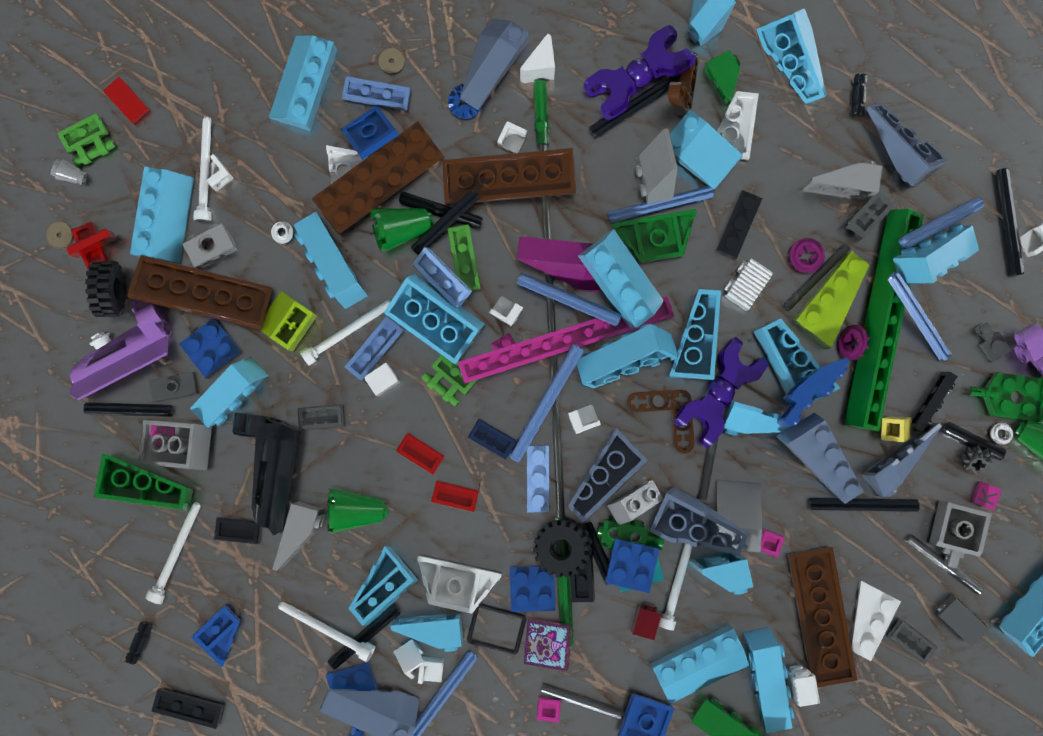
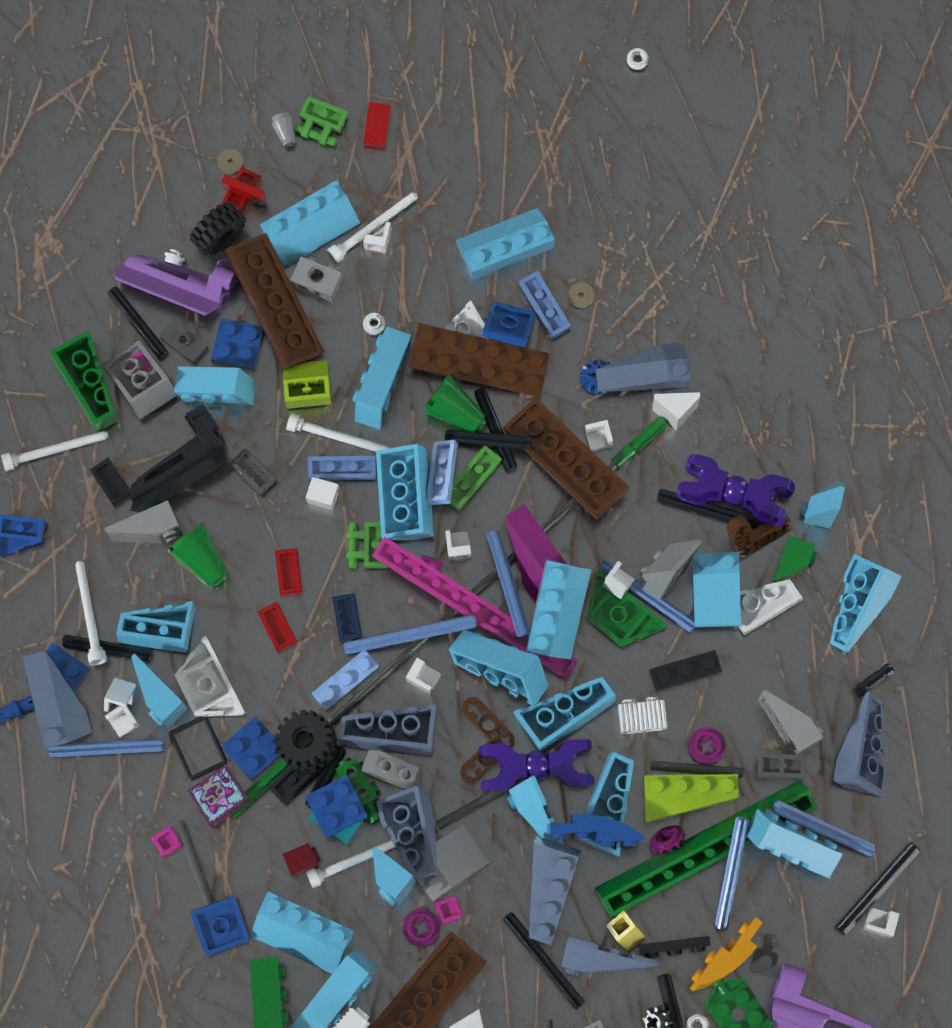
camera: 55 degrees right, 10 degrees down
none -> magenta gear [403,909,440,947]
none -> white panel [602,560,635,599]
none -> light orange slope [690,917,763,991]

